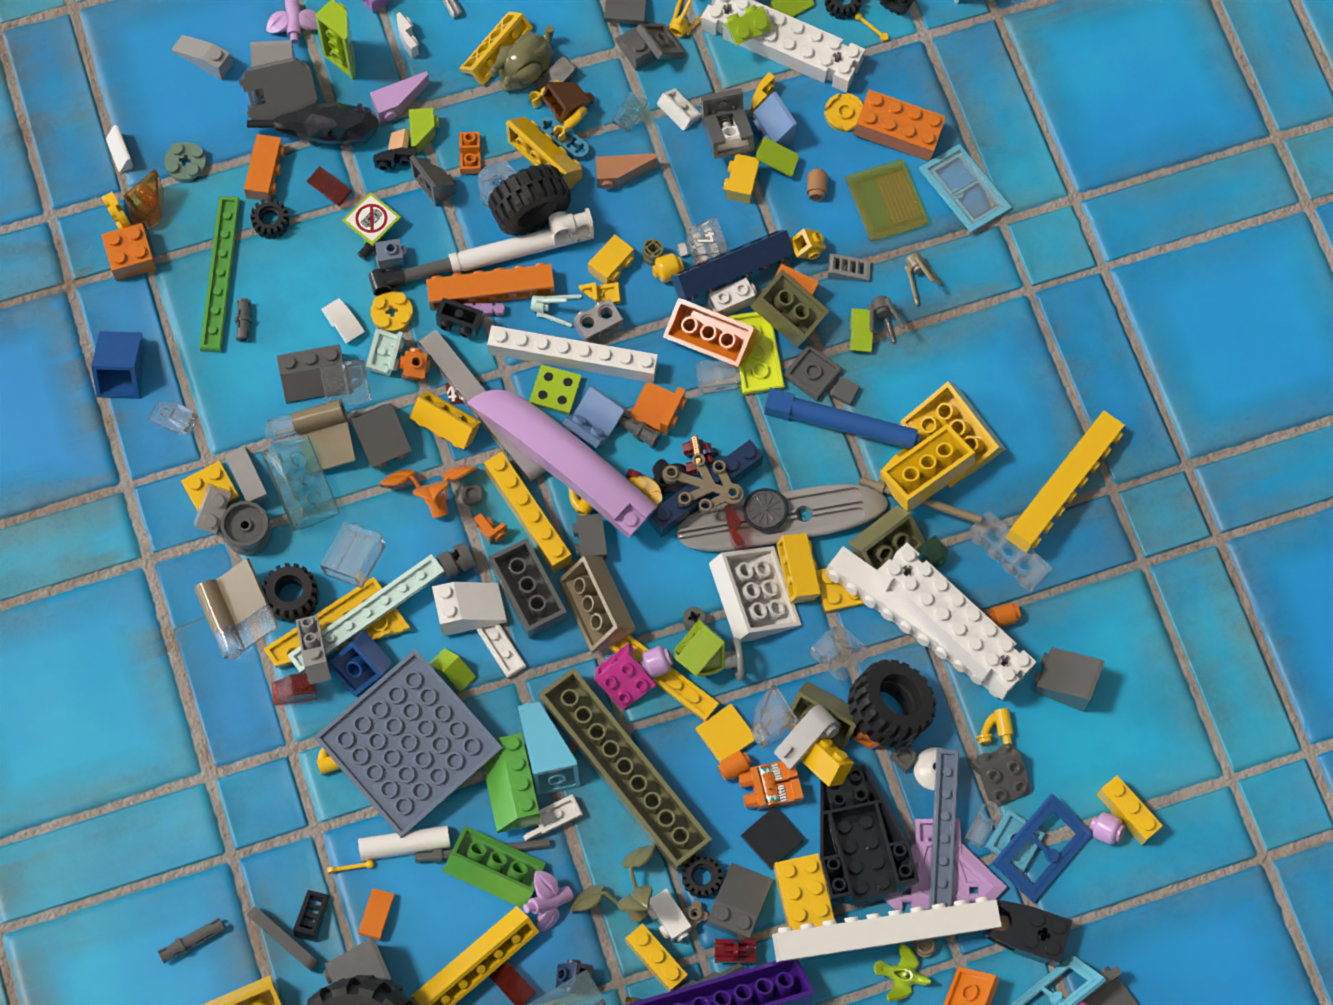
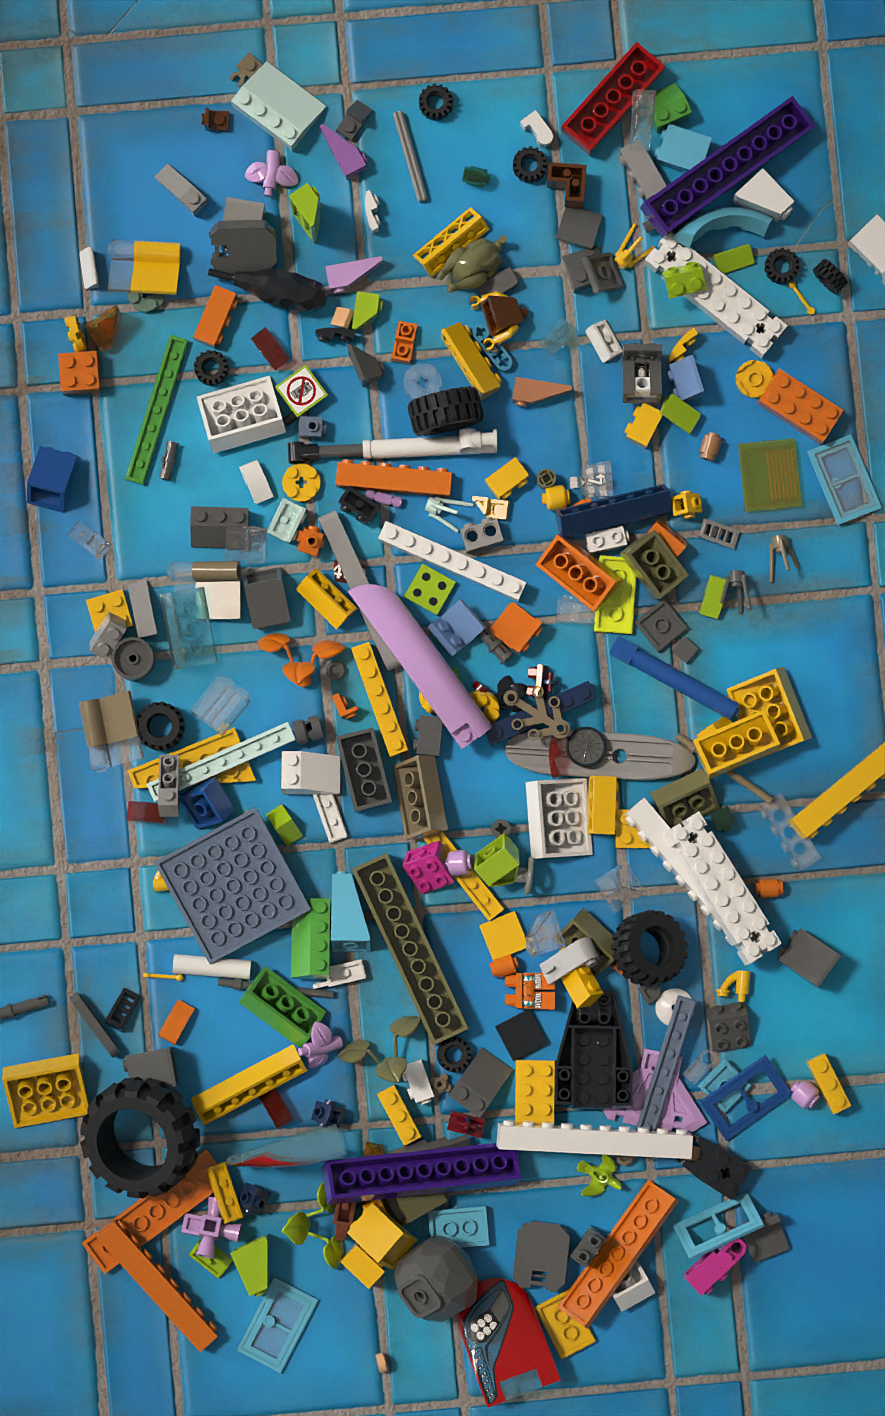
camera: 15 degrees right, 15 degrees up
none -> yellow door [107,240,181,295]
none -> white slope [197,376,286,454]

